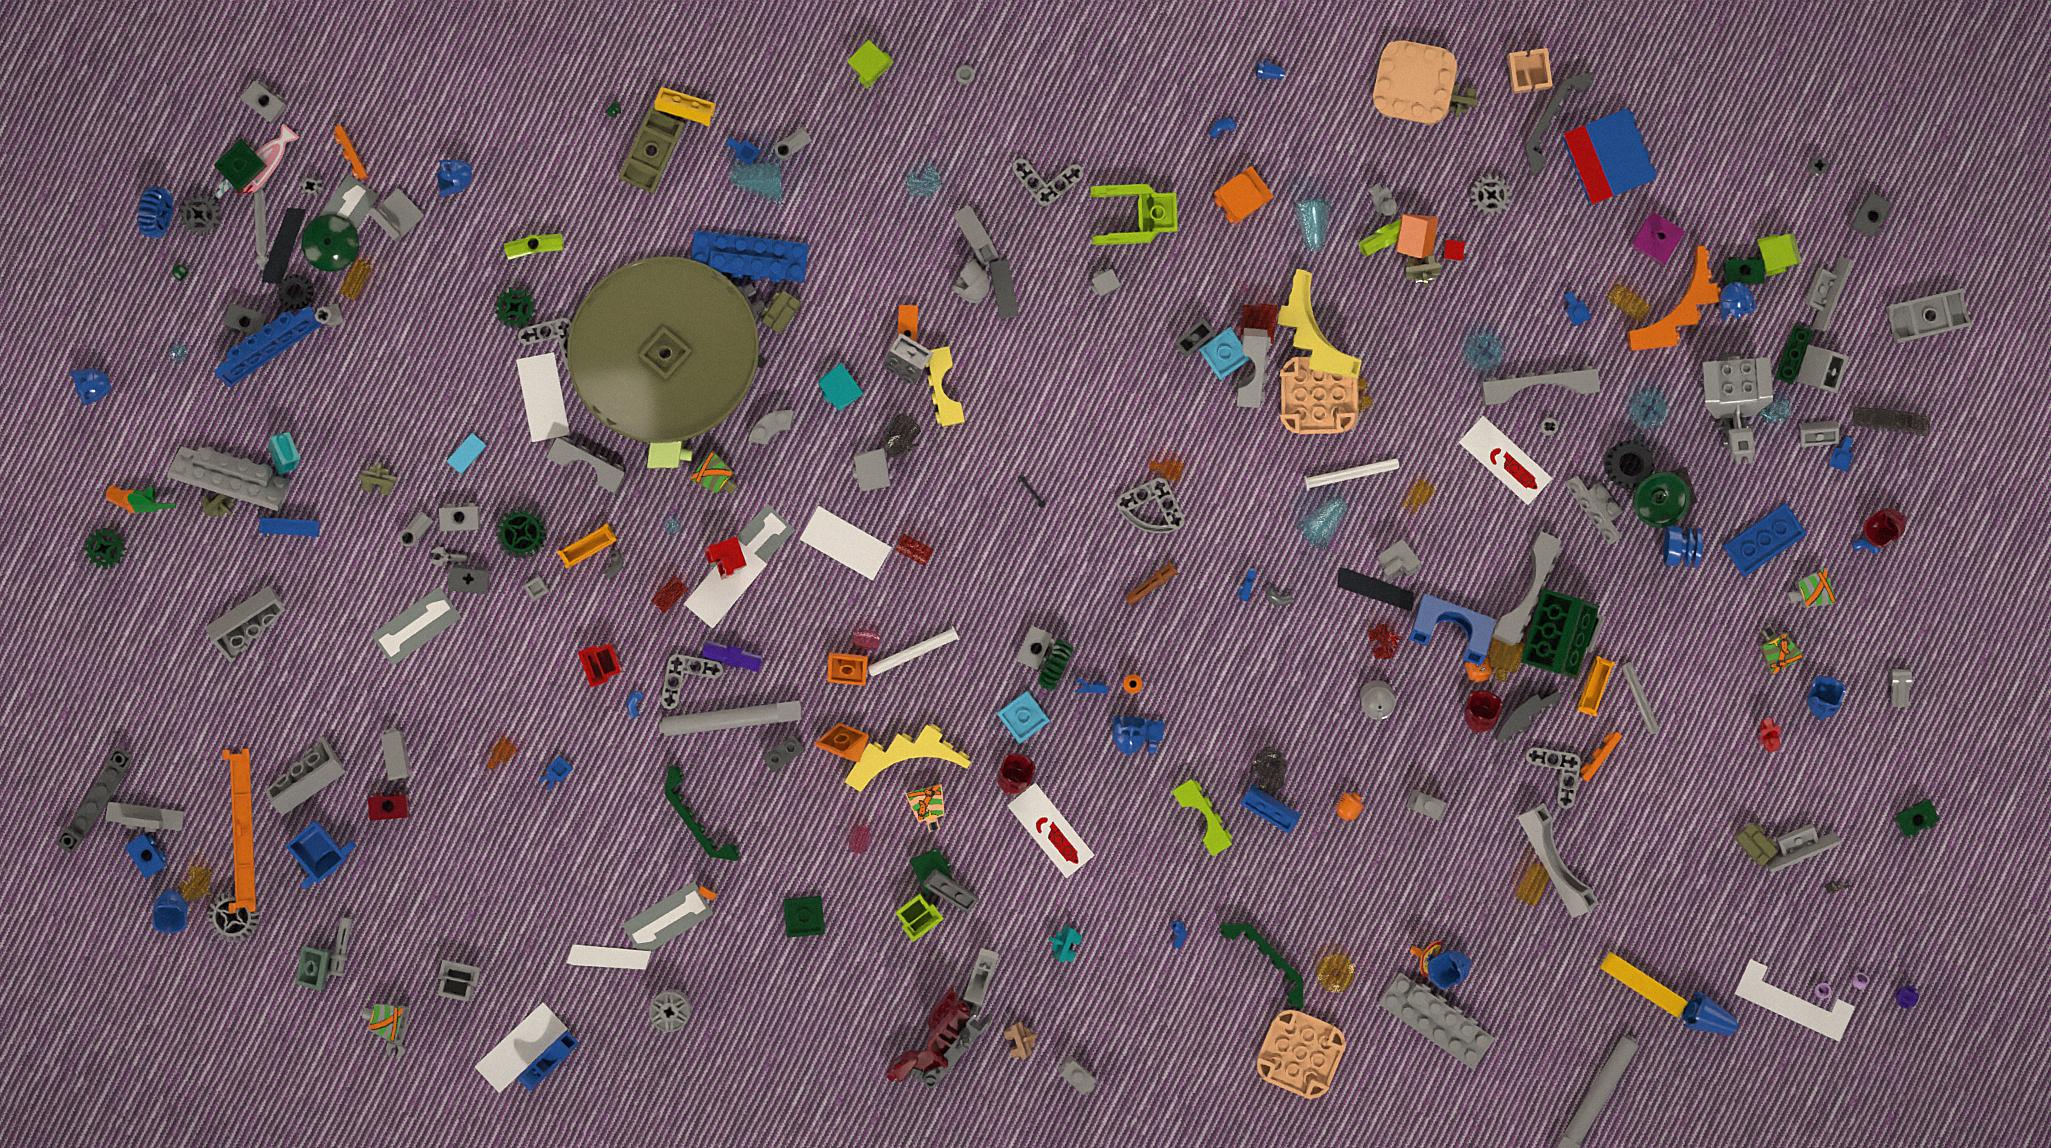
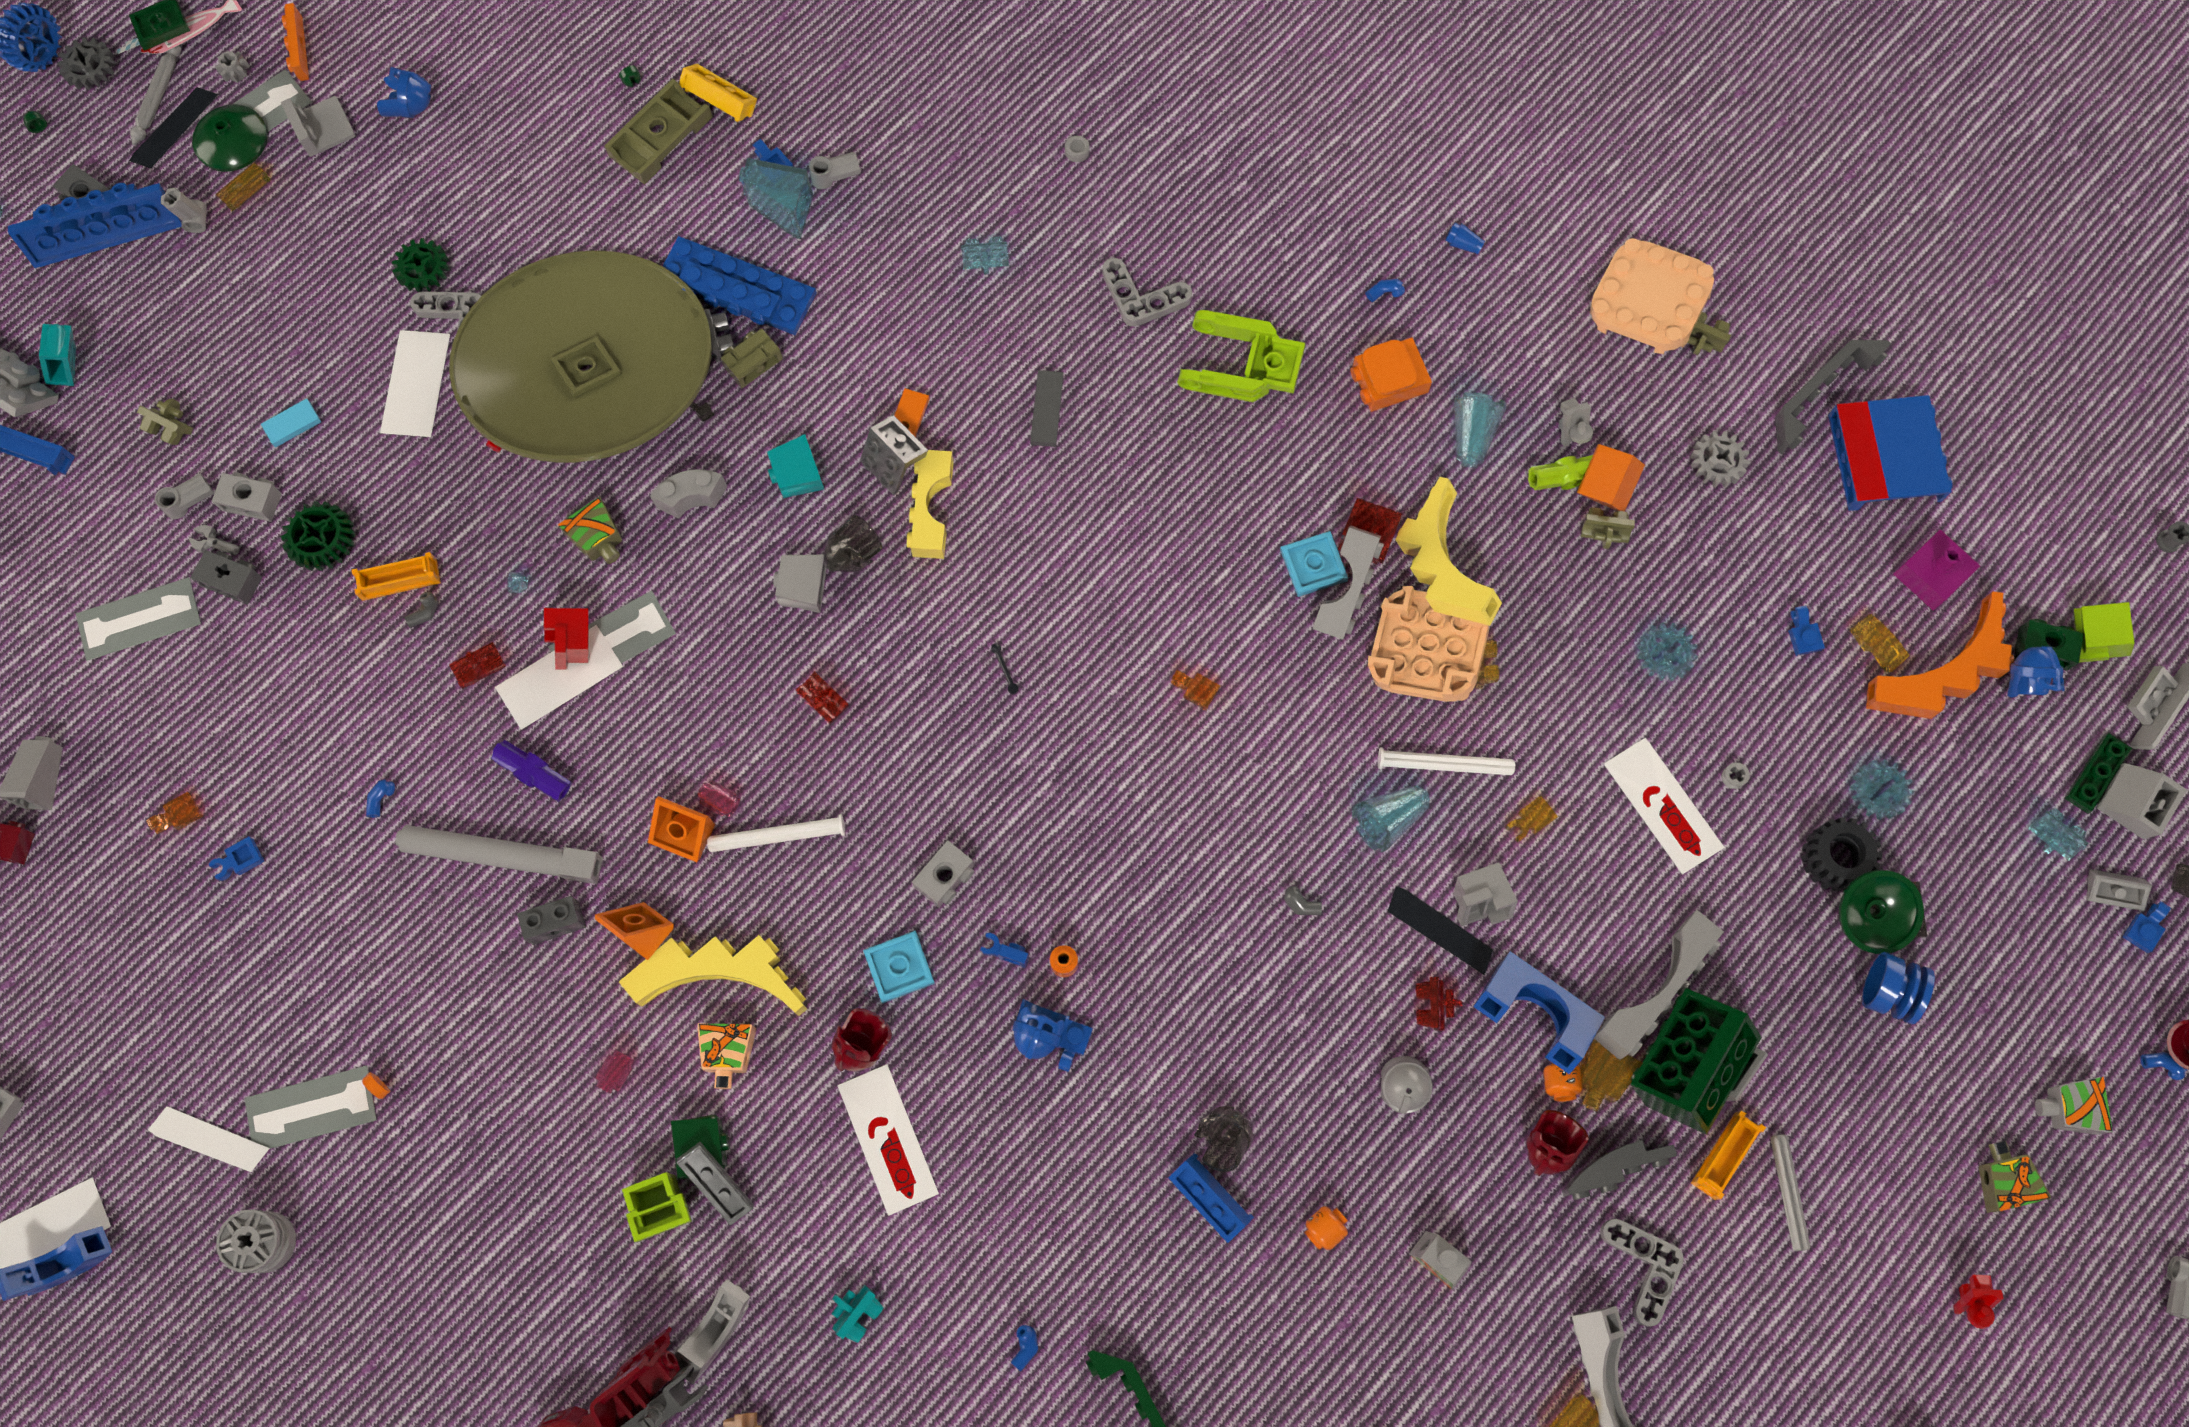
camera: 20 degrees right, 15 degrees down
black tyre [277,274,314,310] -> none
lime piece [504,234,564,260] -> none
light grey tile [523,575,550,602] -> none
light grey arch [546,436,627,494] -> none
red plate [578,643,624,688] -> none
yellowish green torso [647,441,693,469] -> none
light grey beam [661,654,724,709] -> none
dark green slope [664,765,741,861] -> none
dark green tile [783,896,825,938] -> none
white sticker [800,506,892,581] -> none
lime plate [847,40,894,89] -> none
light grey helmet [951,258,990,303] -> none
light grey slope [953,206,999,266] -> none
dark green gear [1038,639,1074,691] -> none
light grey brick [1090,269,1121,298] -> none
light grey beam [1116,478,1185,533] -> none
dark orange pin [1124,561,1179,606] -> none
lime arch [1171,779,1233,856] -> none
dark grey brick [1173,318,1216,359] -> none
blue plate [1237,568,1257,602] -> none
red tile [1443,240,1465,261] -> none
light grey arch [1481,366,1600,406] -> none
light nougat piece [1507,48,1553,94] -> none
light grey bracket [1565,476,1623,545] -> none
orange tile [1580,732,1622,782] -> none
light grey piece [1699,352,1773,464] -> none
blue tile [1722,503,1807,578] -> none
blue helmet [1807,676,1846,721] -> none

